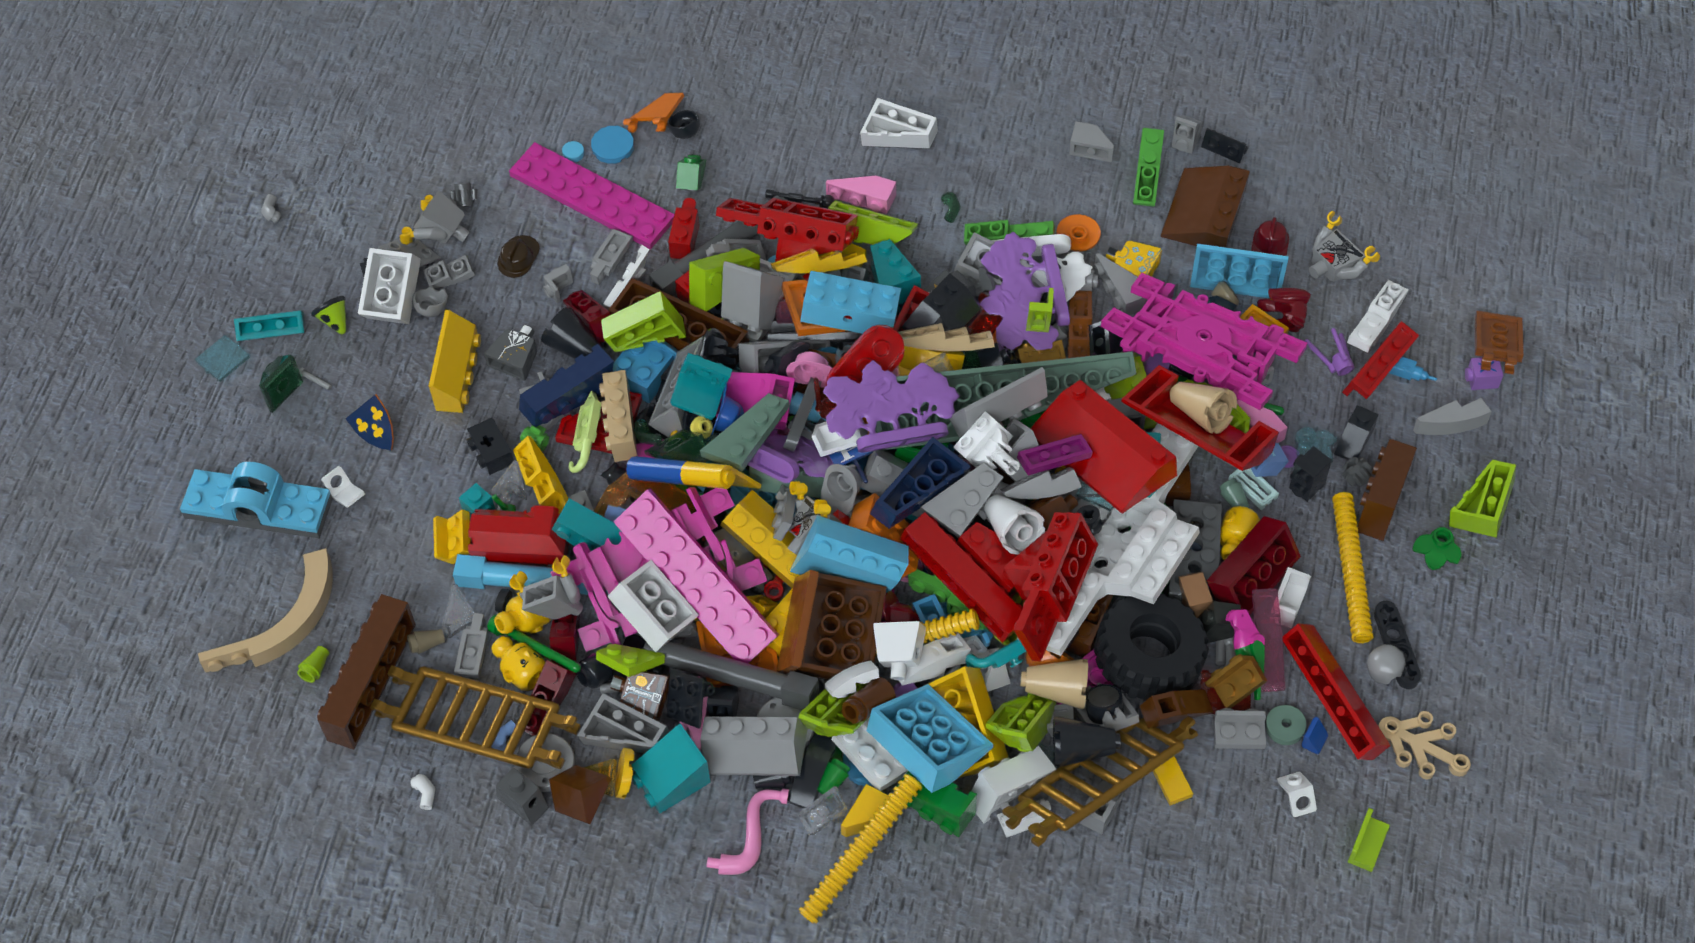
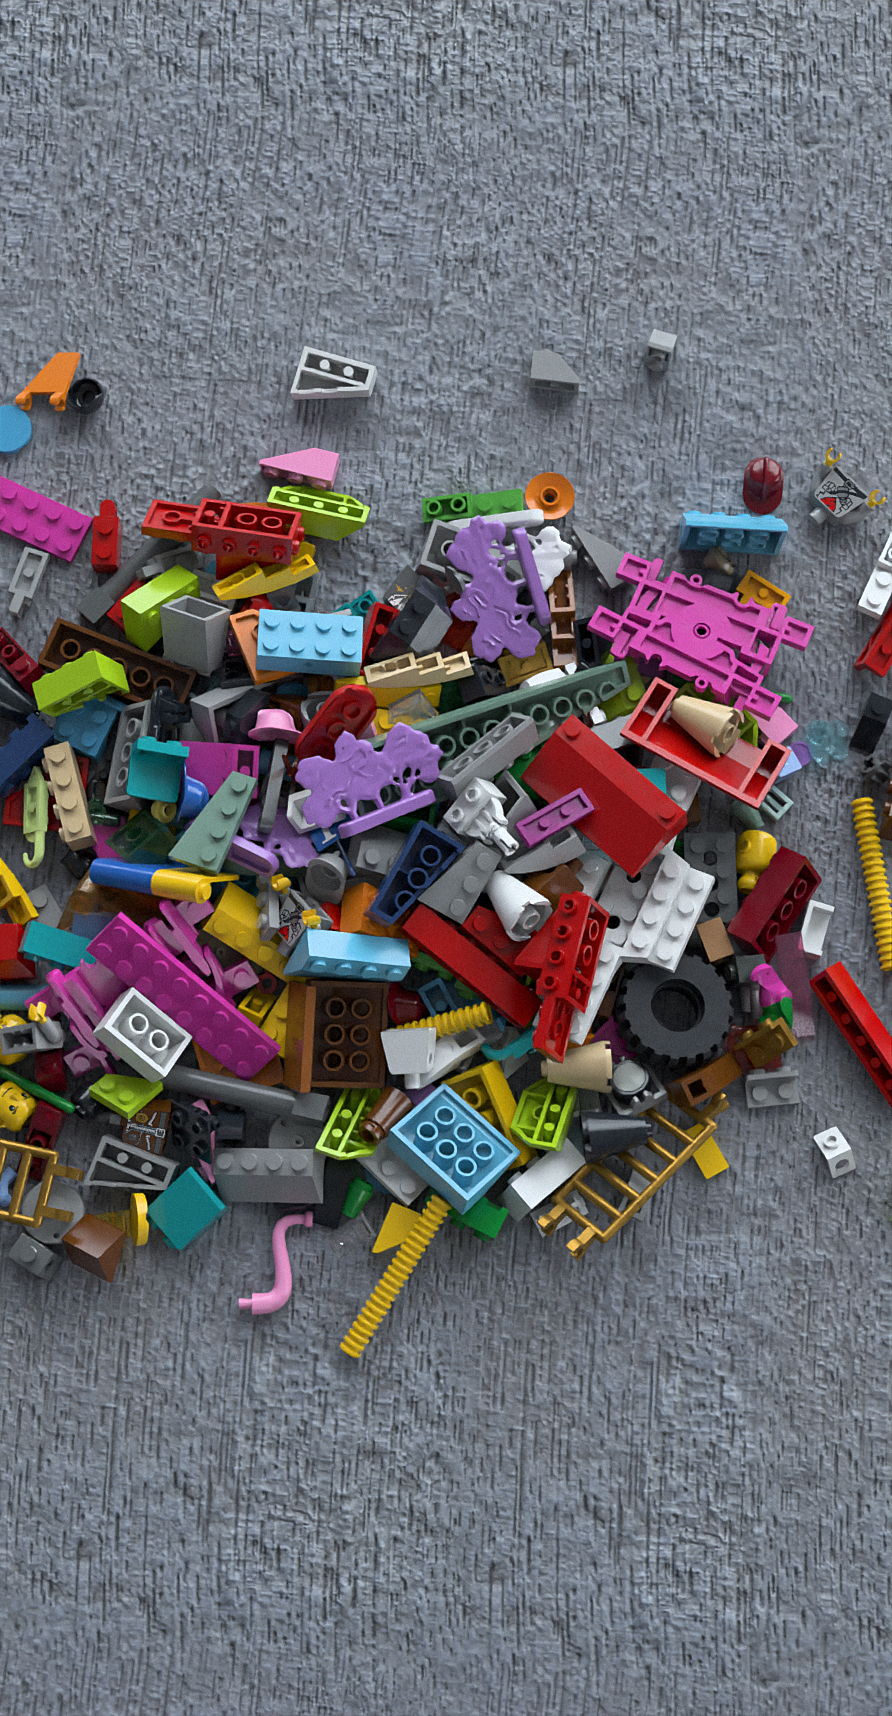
camera: 10 degrees left, 20 degrees up
white wing [603,245,650,310] -> none
slope [676,154,706,190] -> none
black piece [765,189,835,209] -> none
white slope [825,660,879,698] -> none
teal wedge [870,239,921,305] -> none
clear green arm [941,192,961,223] -> none
lime panel [1026,288,1054,333] -> none
black wheel [1077,505,1102,536] -> none
yellow torso [1105,241,1162,277] -> none
bright green slope [1133,128,1164,207] -> none
reddish brown slope [1161,165,1250,248] -> none
black hinge [1201,128,1248,164] -> none
dark red hair [1257,288,1311,333] -> none
sand green piece [1265,705,1306,745] -> none
black brick [1289,446,1332,502] -> none
blue slope [1302,717,1328,754] -> none
medium lavender plant [1304,328,1355,376] -> none

